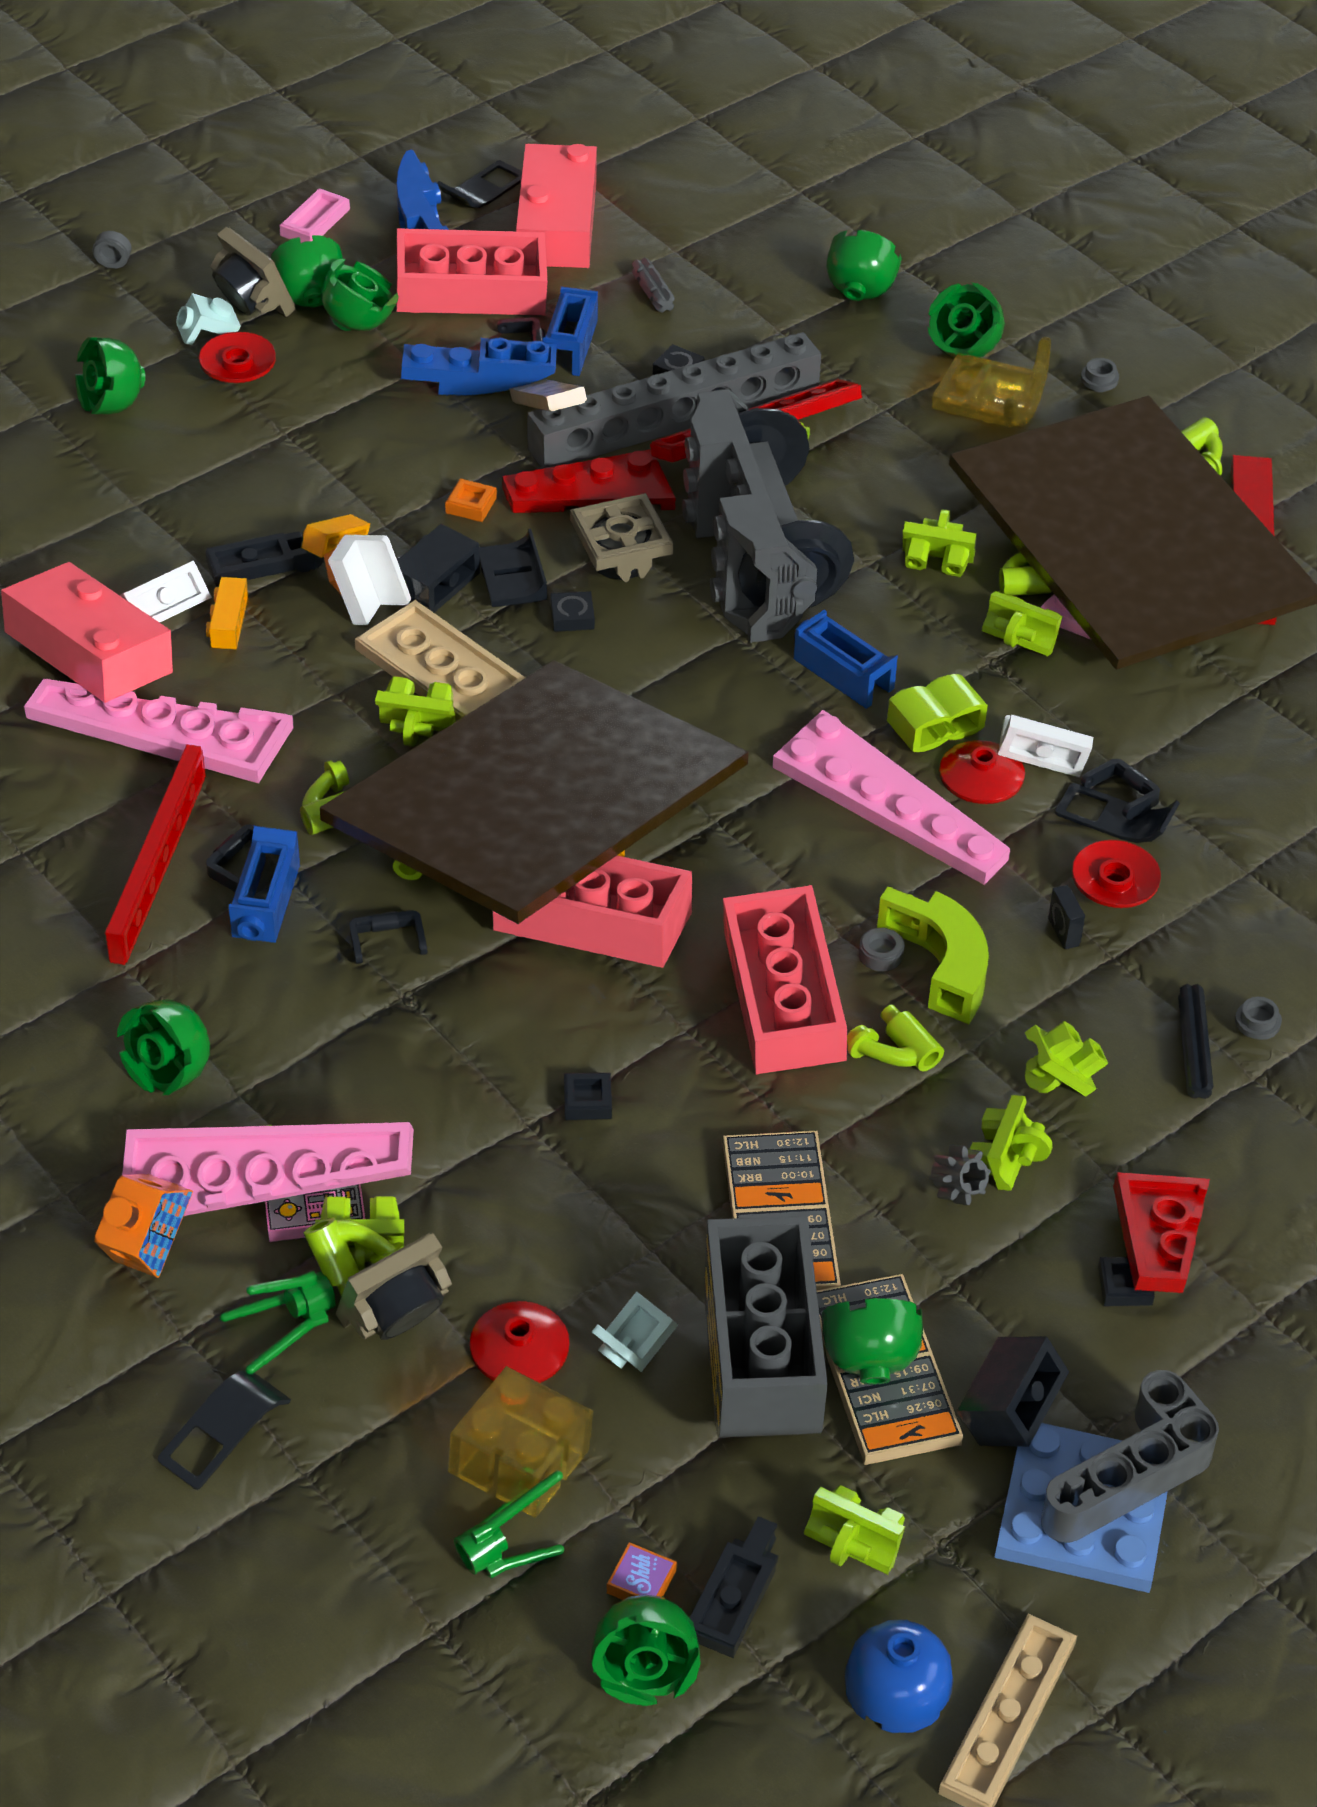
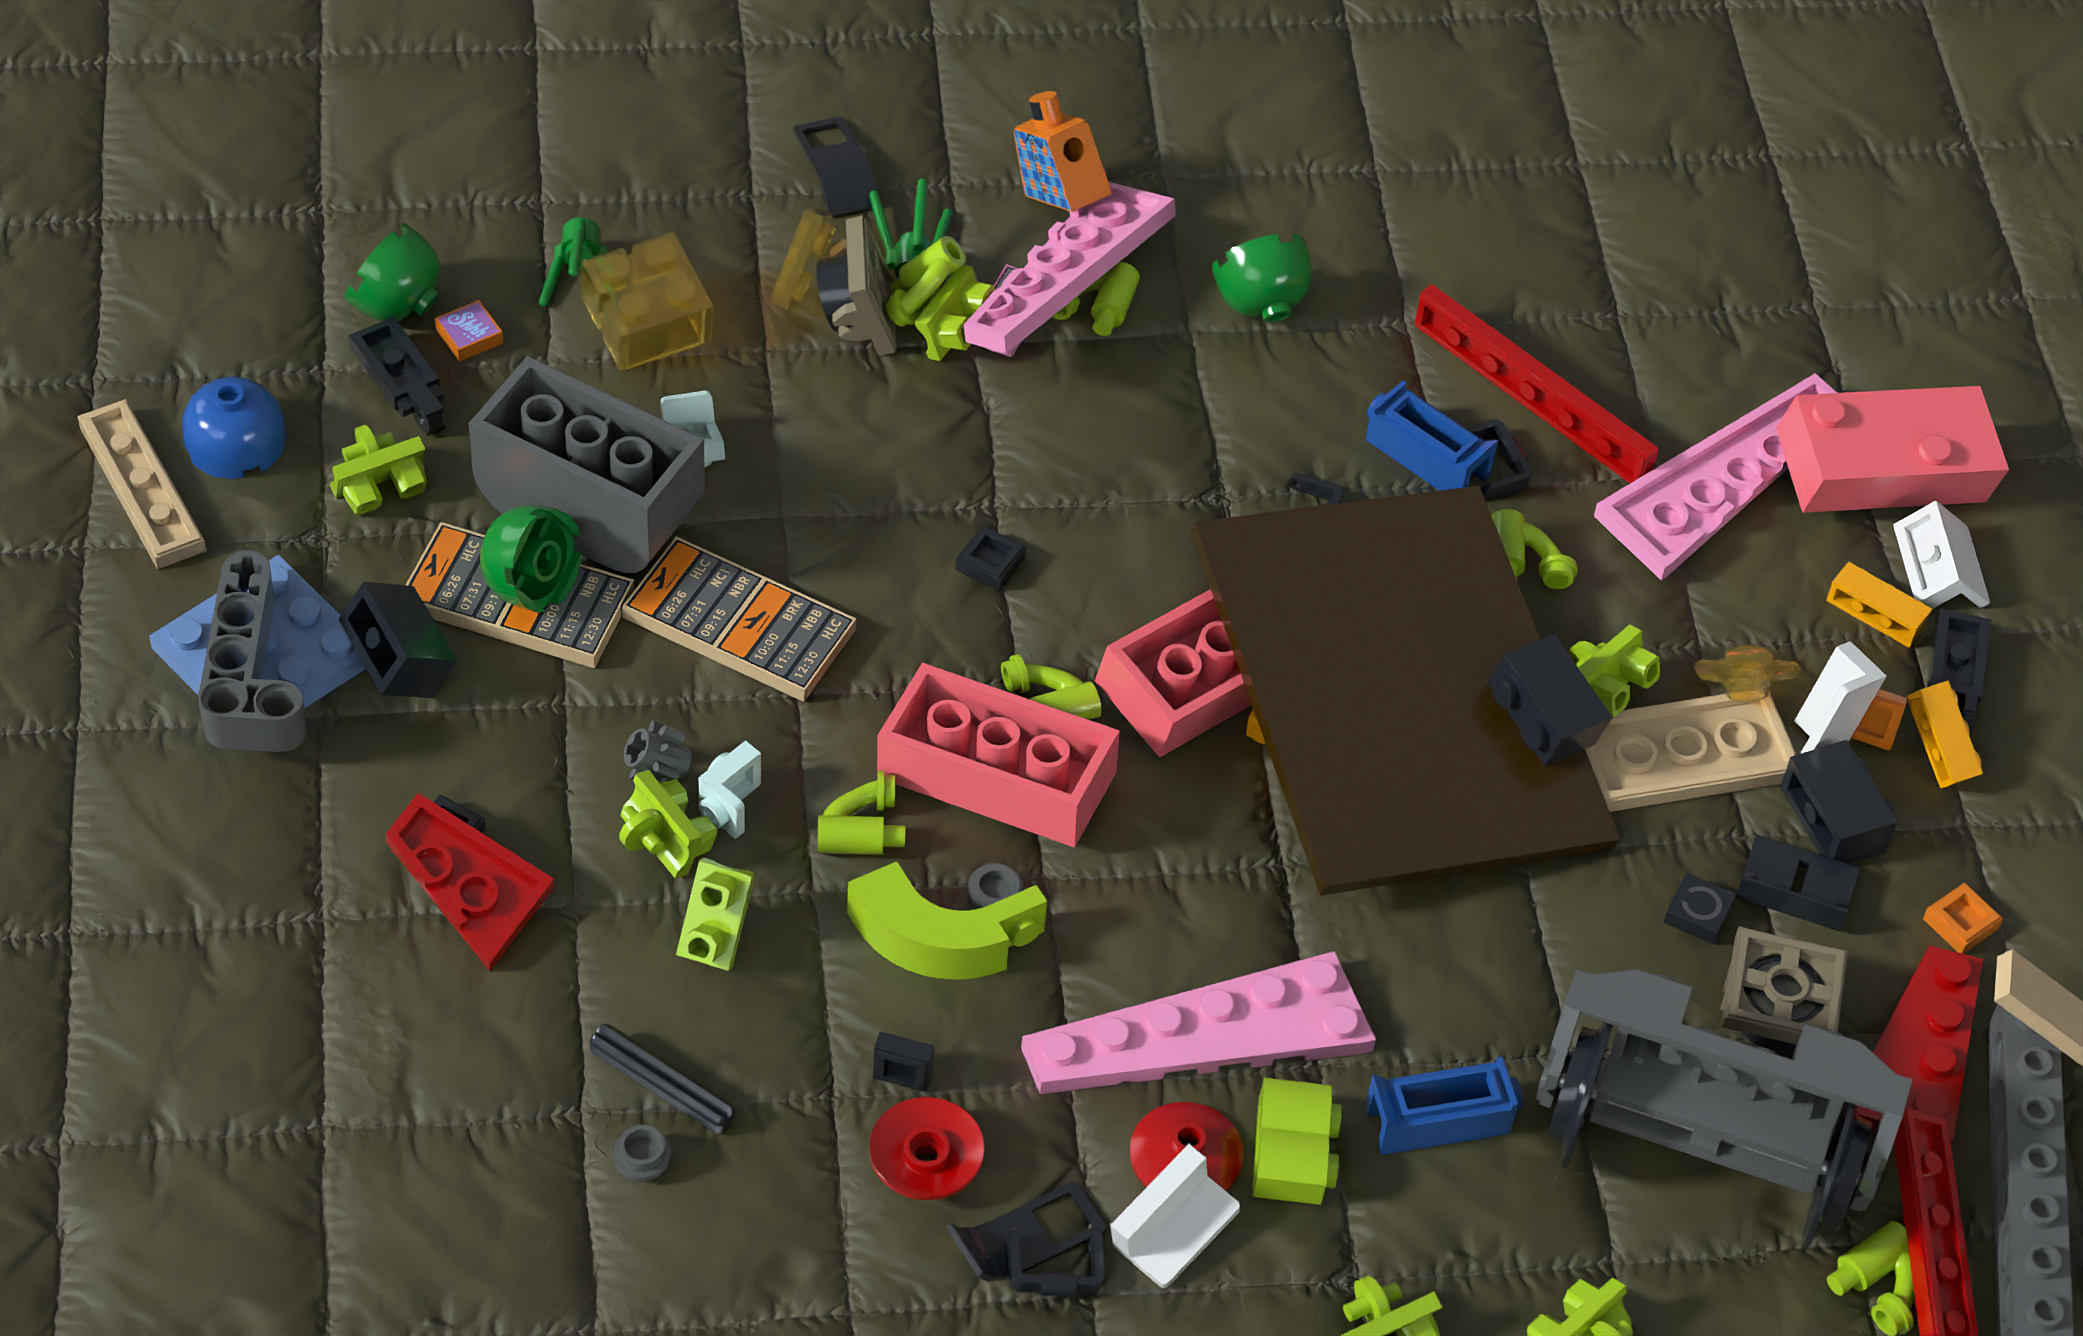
camera: 120 degrees right, 5 degrees up
red dish [470,1301,569,1387] -> none
none -> light aqua bracket [699,741,761,839]
none -> clear yellow plate [769,206,836,309]
none -> lime plant [1001,654,1101,720]
none -> black brick [1487,634,1613,766]
none -> clear yellow plate [1694,644,1800,702]

